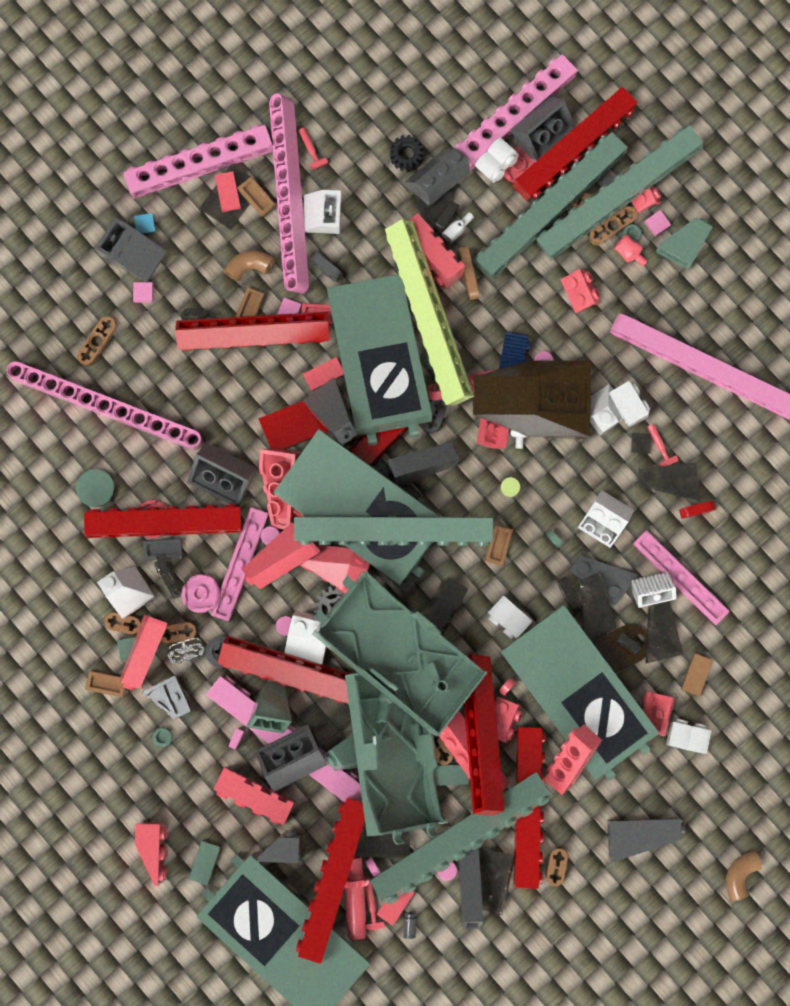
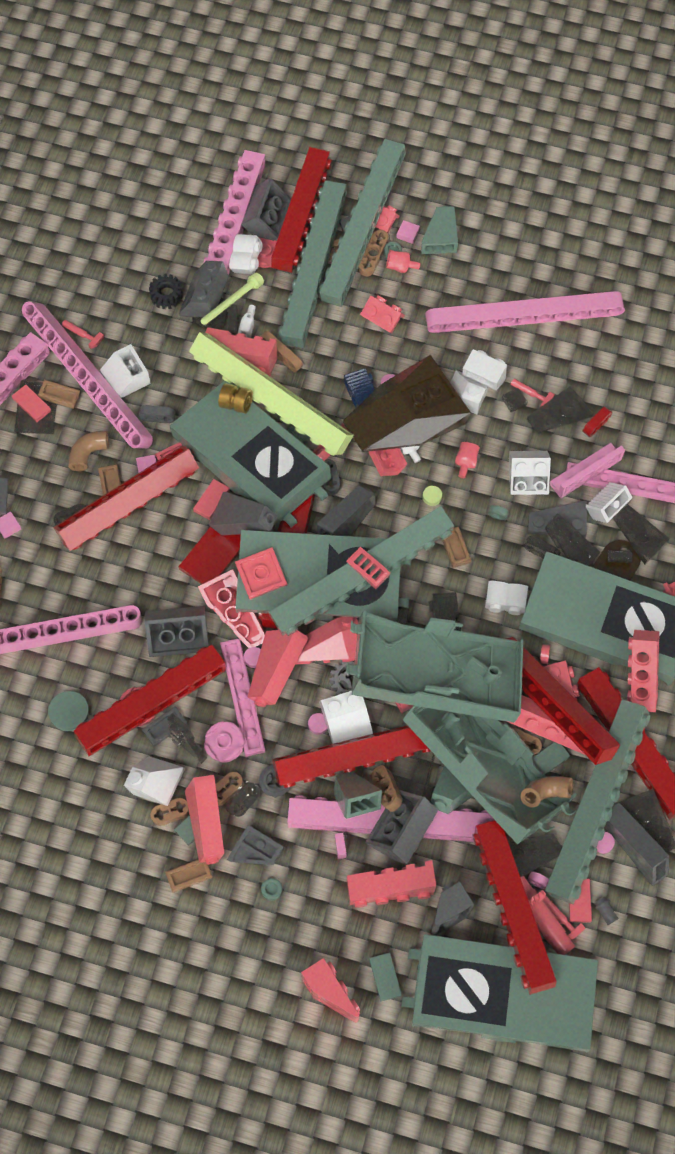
camera: 30 degrees left, 15 degrees down
none -> yellowish green piece [201,273,264,325]
none -> pearl gold wheel [218,383,253,414]
none -> coral tile [235,547,287,600]
none -> coral slope [346,547,390,589]
none -> medium nougat beam [371,765,402,812]
none -> coral piece [455,442,480,479]
none -> medium nougat cylinder [520,776,573,808]
none -> bright pink fence [549,443,625,498]

